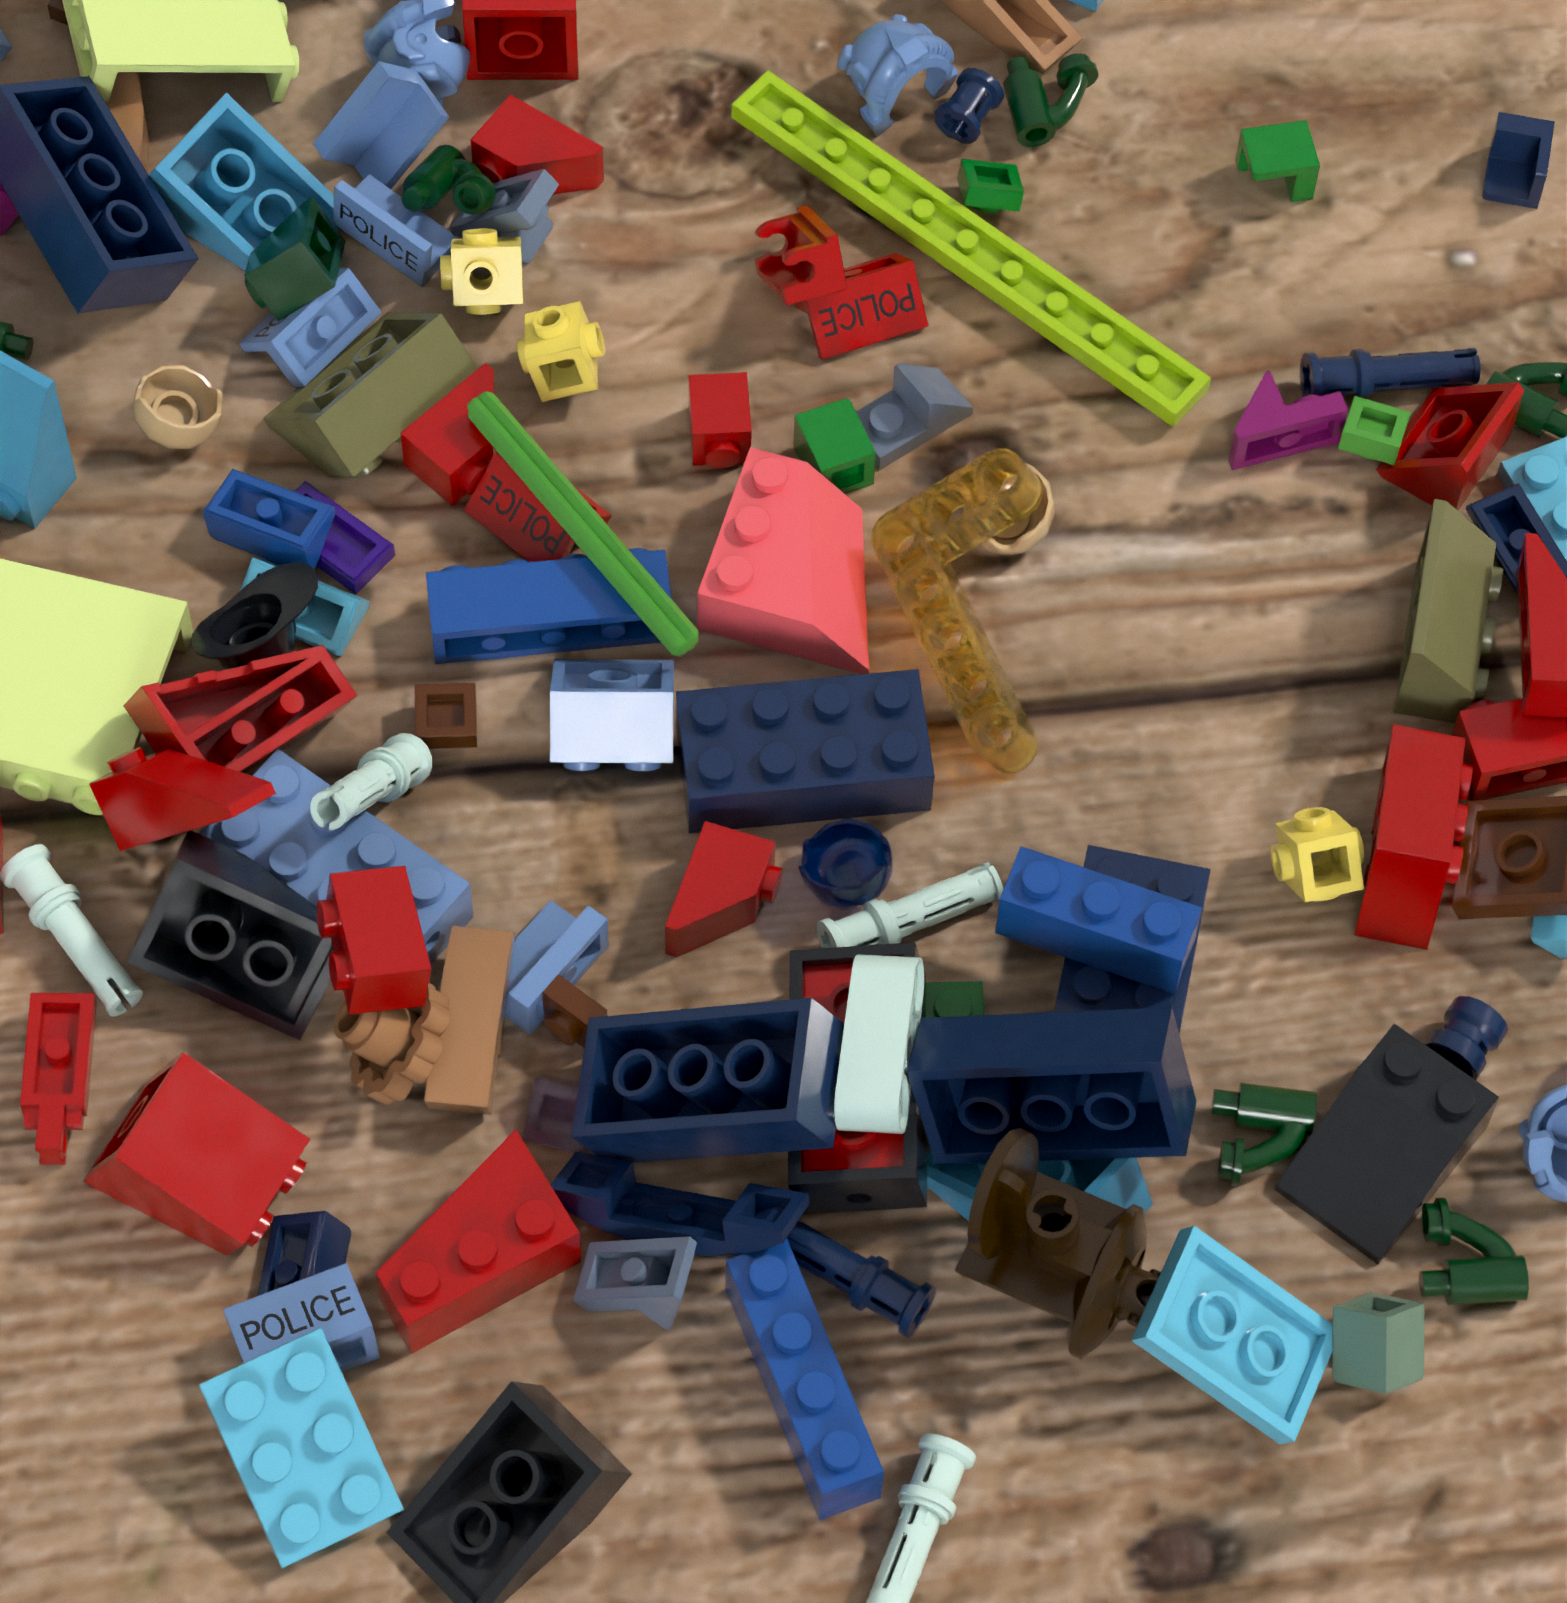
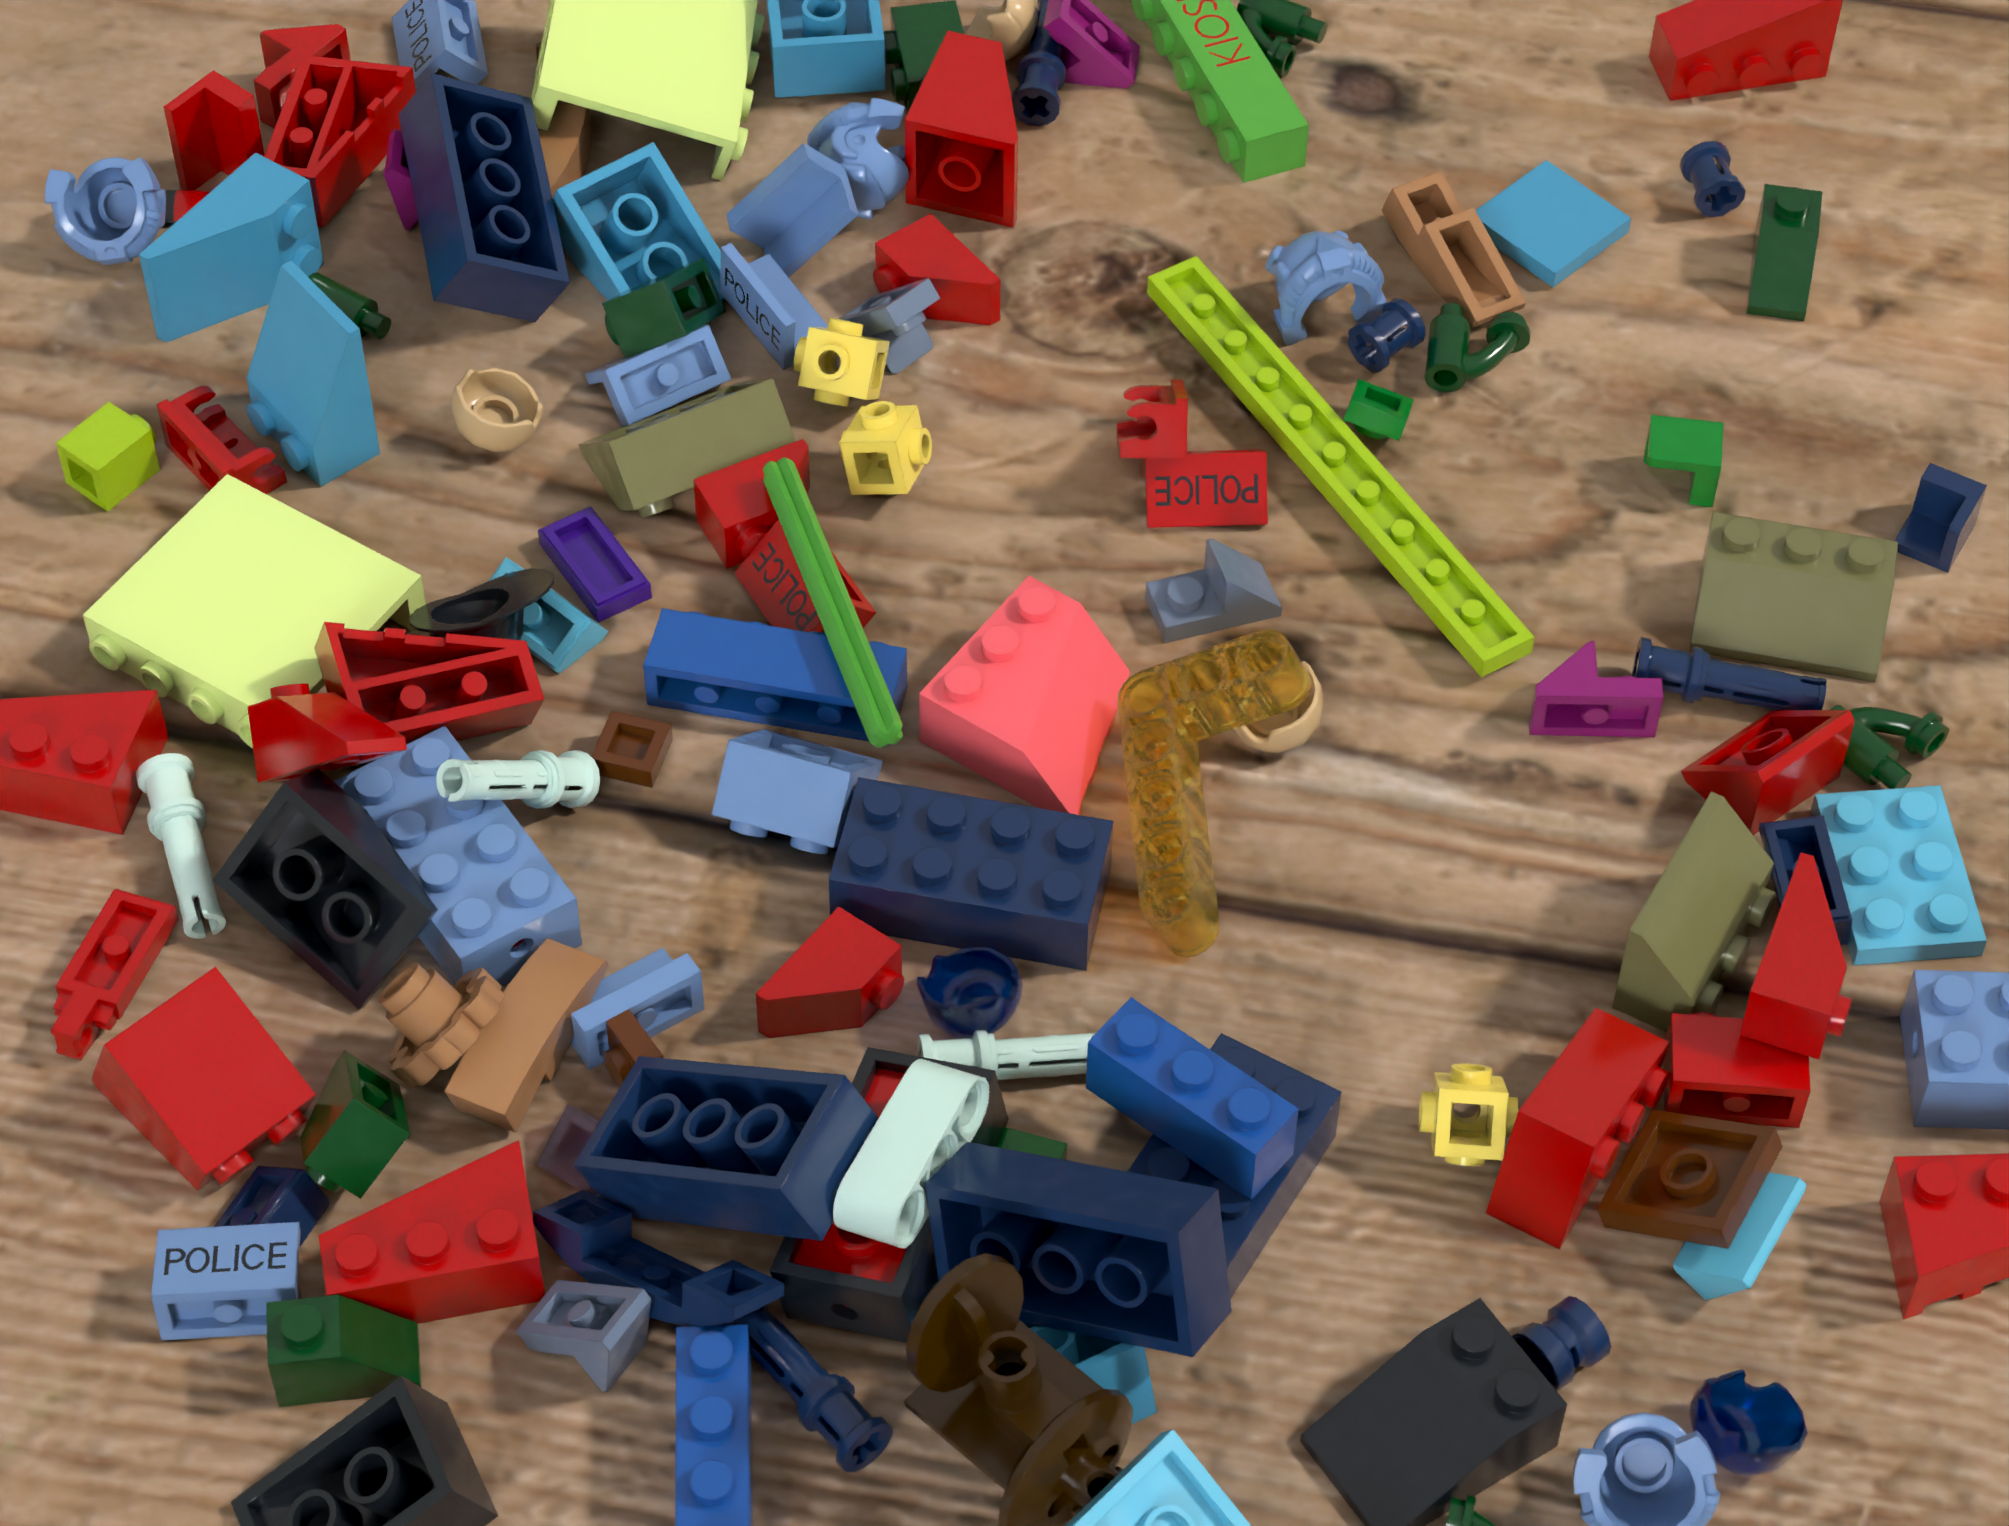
camera: 20 degrees right, 10 degrees down
medium azure plate [198,1327,404,1568] -> none
blue slope [202,469,336,570] -> none
red brick [316,866,432,1015] -> none
dark green plant [401,145,496,215] -> none
red brick [688,372,752,468] -> none
green panel [793,399,876,494] -> none
dark green plant [1211,1082,1317,1186] -> none
bright green plate [1338,396,1411,465] -> none
none -> dark green slope [266,1295,422,1407]
none -> dark green slope [300,1050,410,1199]
none -> olive slope [1689,512,1898,682]

